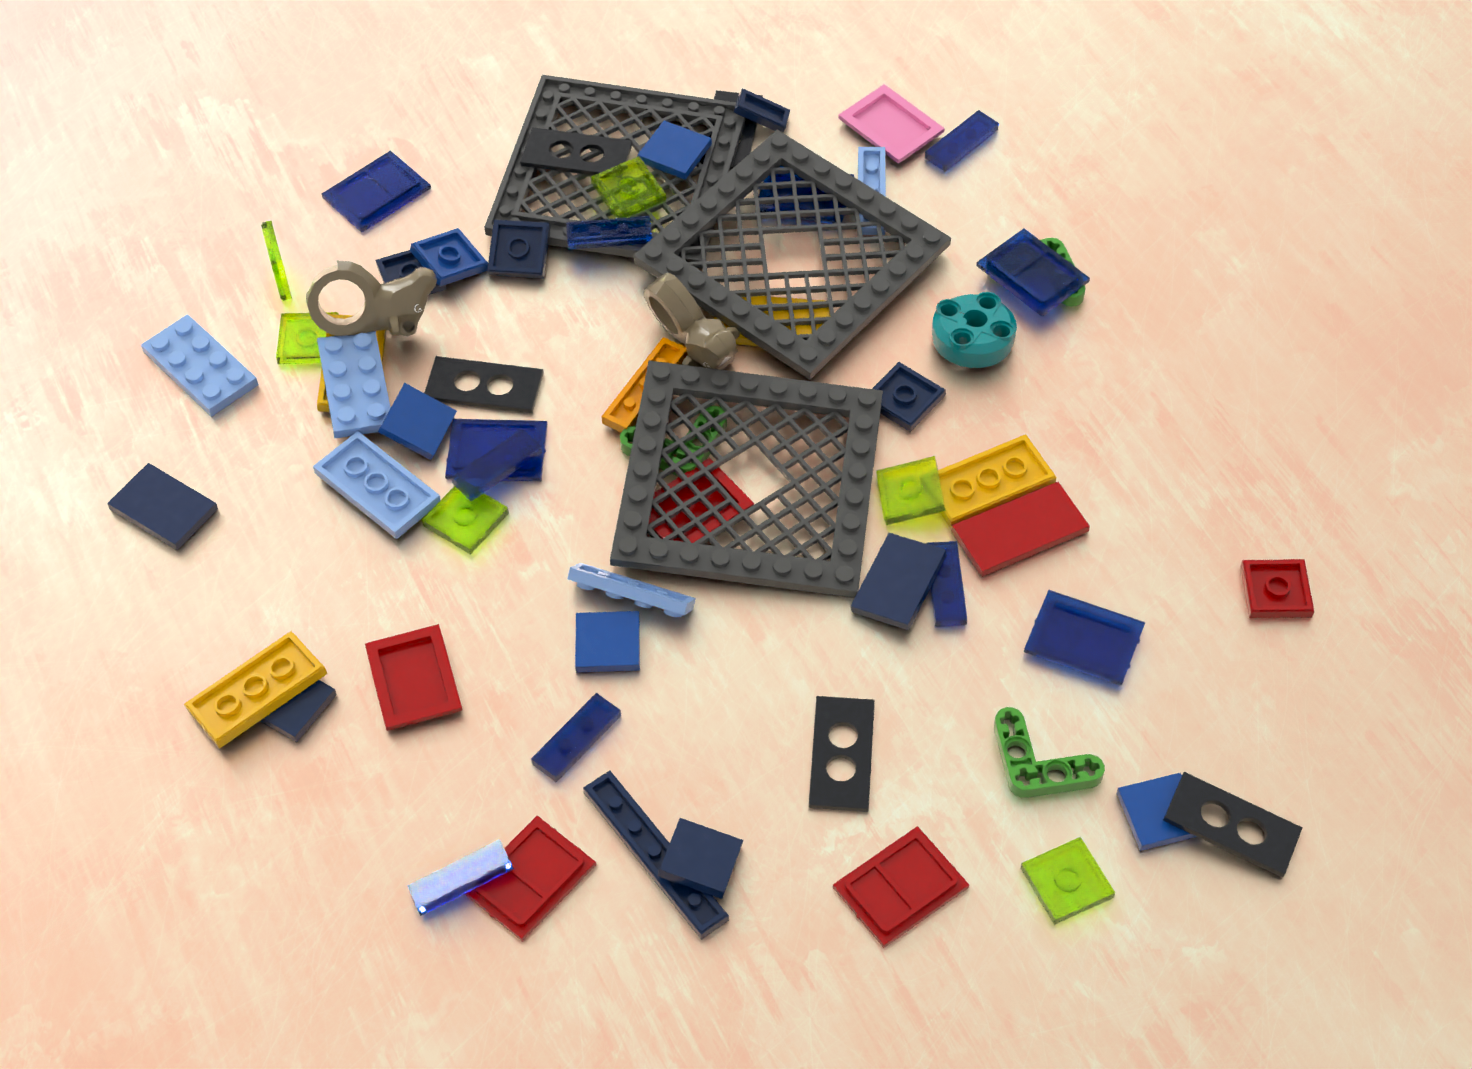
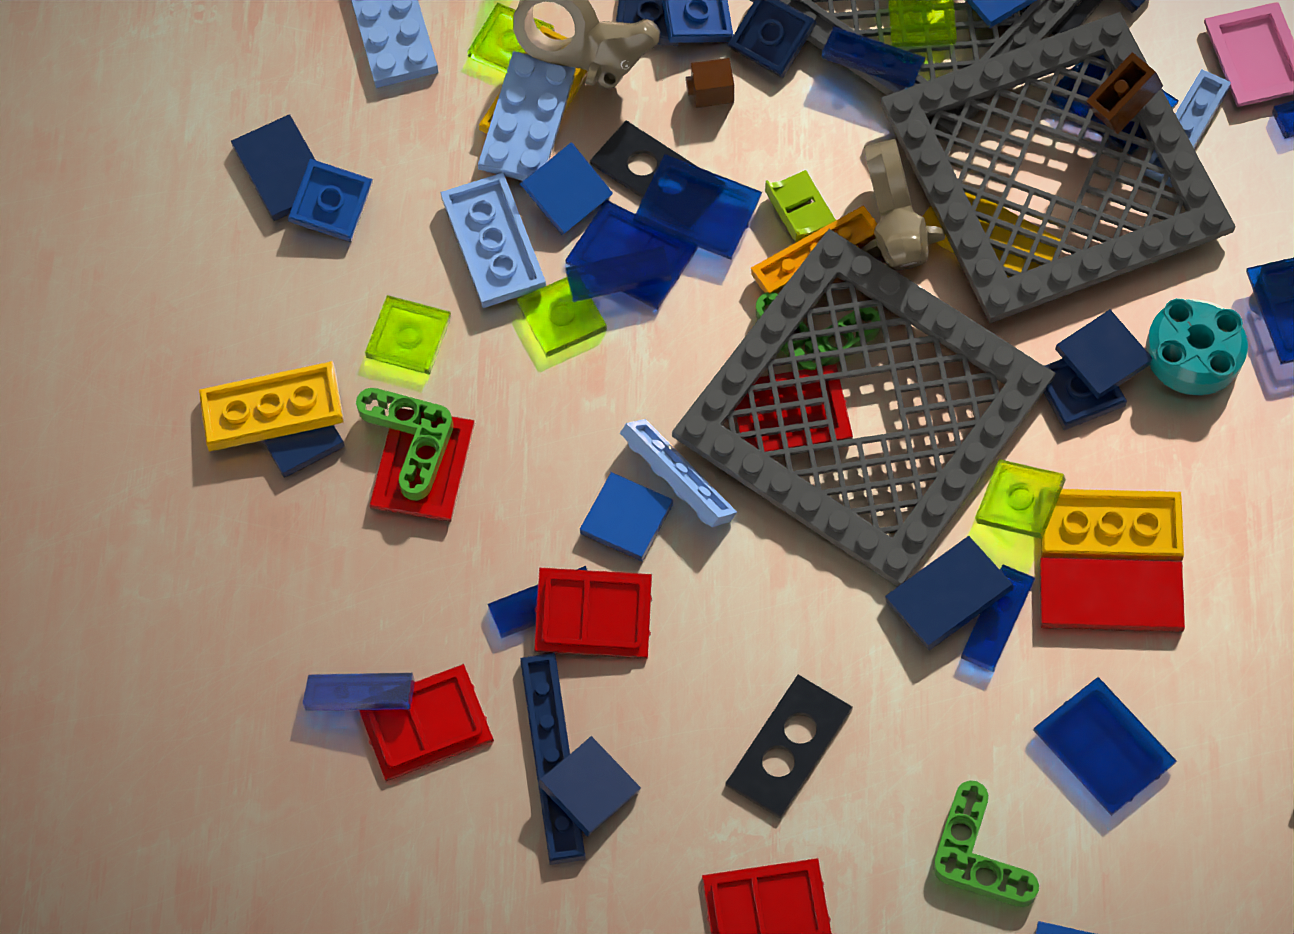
camera: 30 degrees right, 10 degrees up
none -> blue tile [288,159,373,242]
none -> bright green beam [356,388,453,500]
none -> clear neon green tile [365,295,452,375]
none -> red piece [534,567,652,659]
none -> clear blue piece [633,154,762,260]
none -> reddish brown brick [685,58,735,108]
none -> lime piece [765,170,836,243]
none -> dark blue tile [1055,309,1153,399]
none -> reddish brown brick [1086,52,1164,135]

